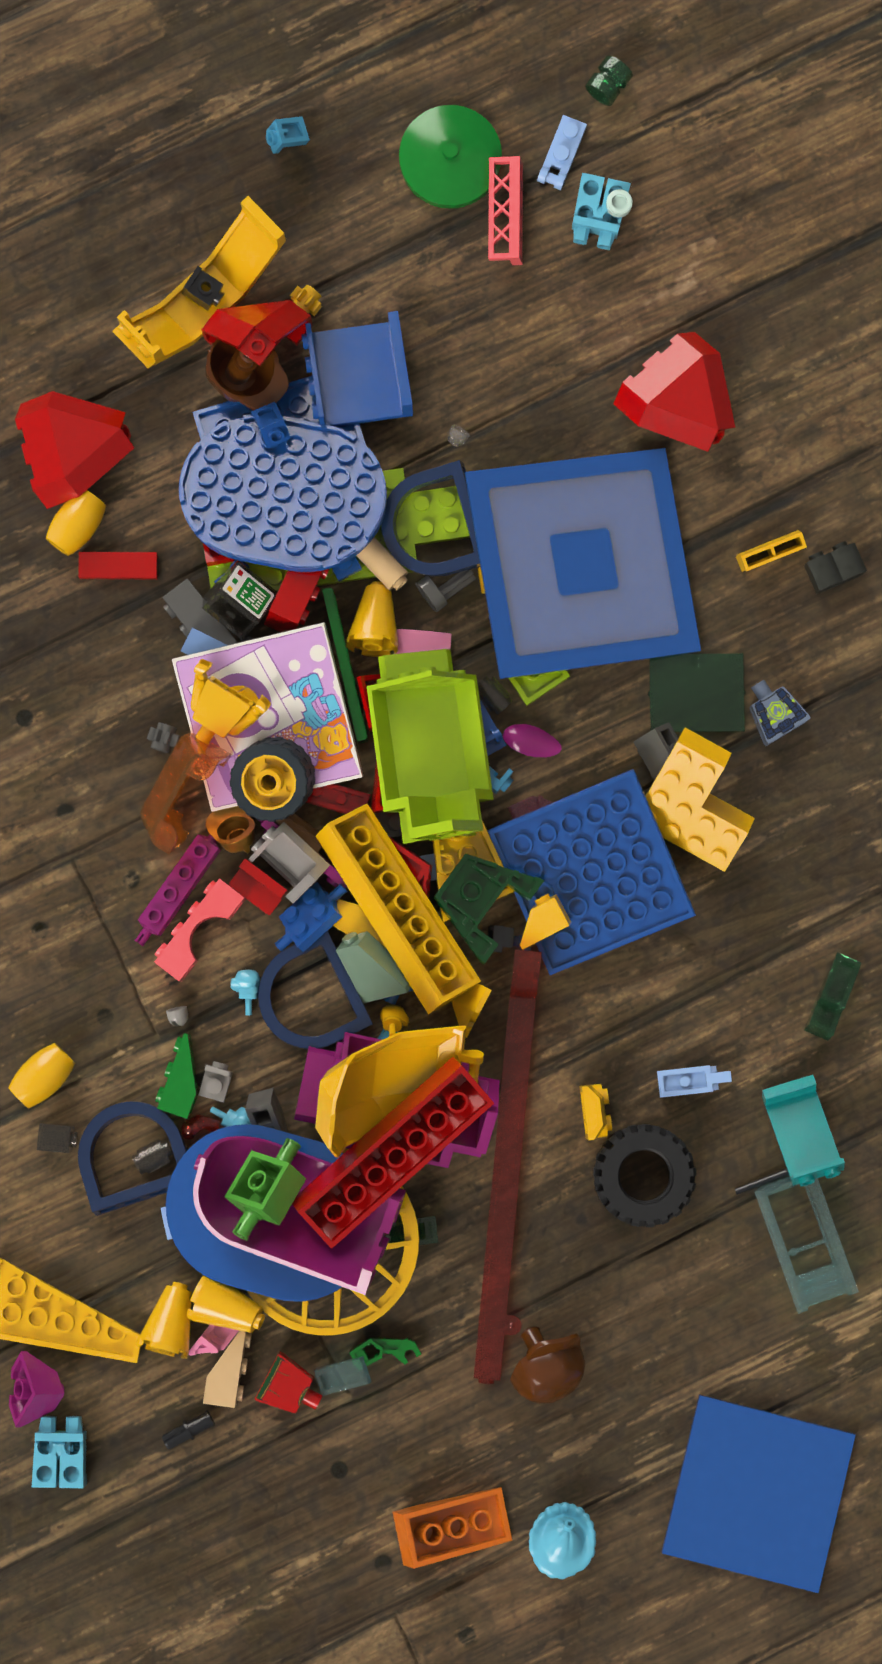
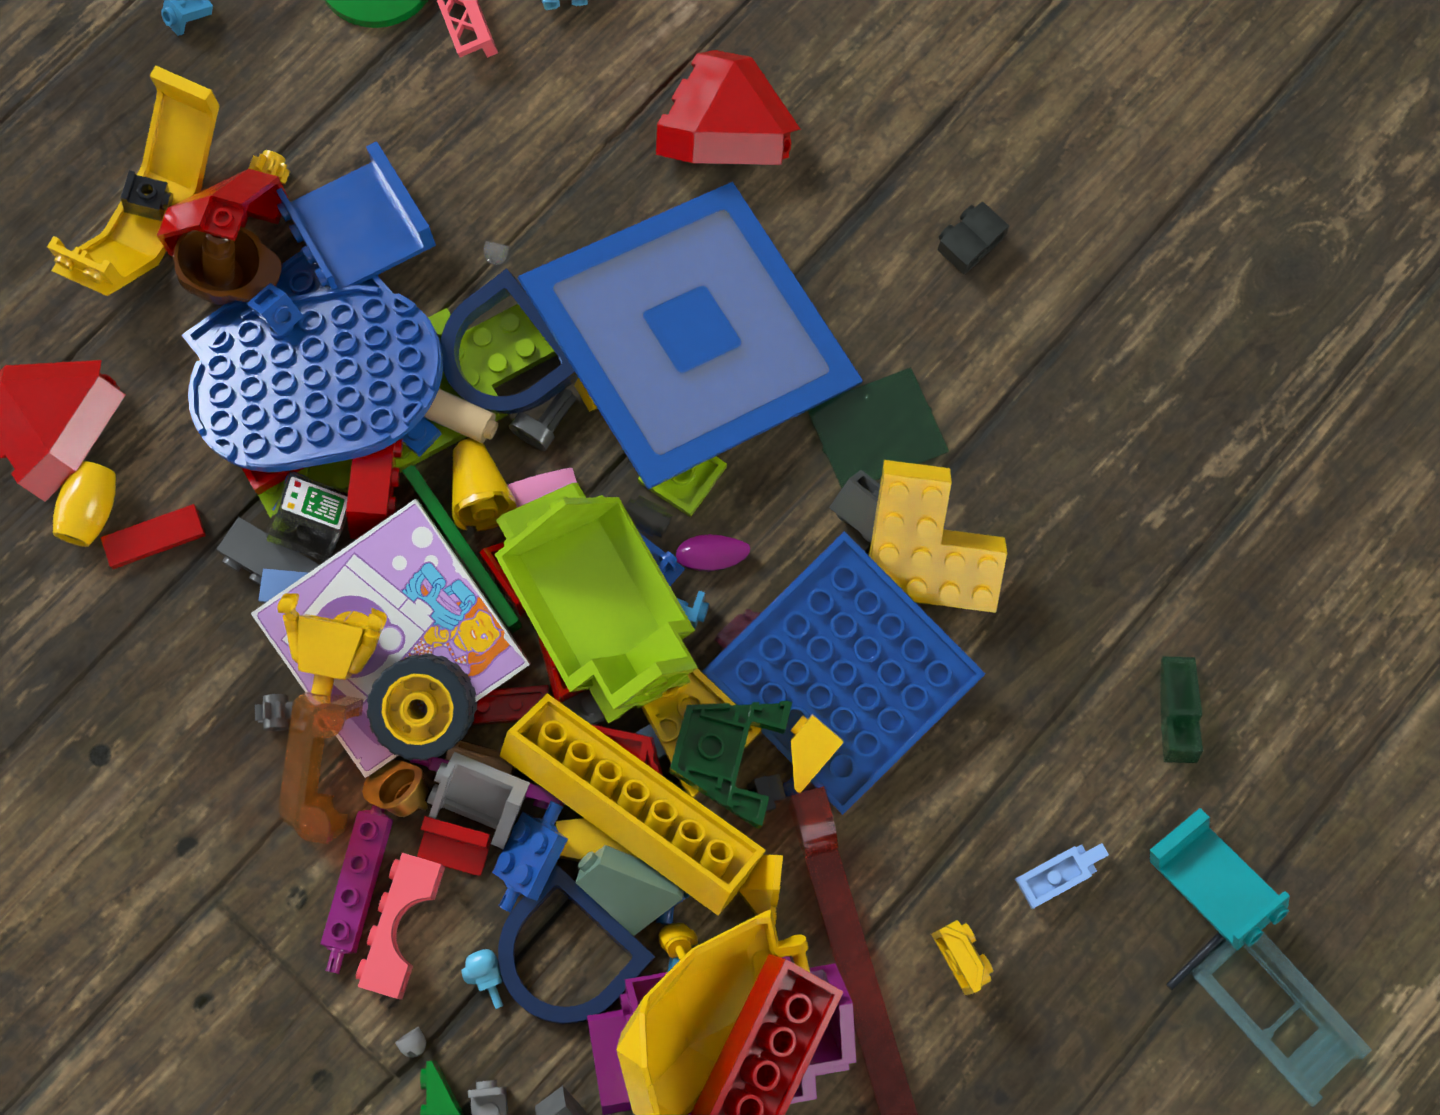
camera: 25 degrees left, 10 degrees down
black tyre [593,1124,697,1227] -> none
yellow piece [736,530,807,572] -> none
torso [749,680,811,747] -> none

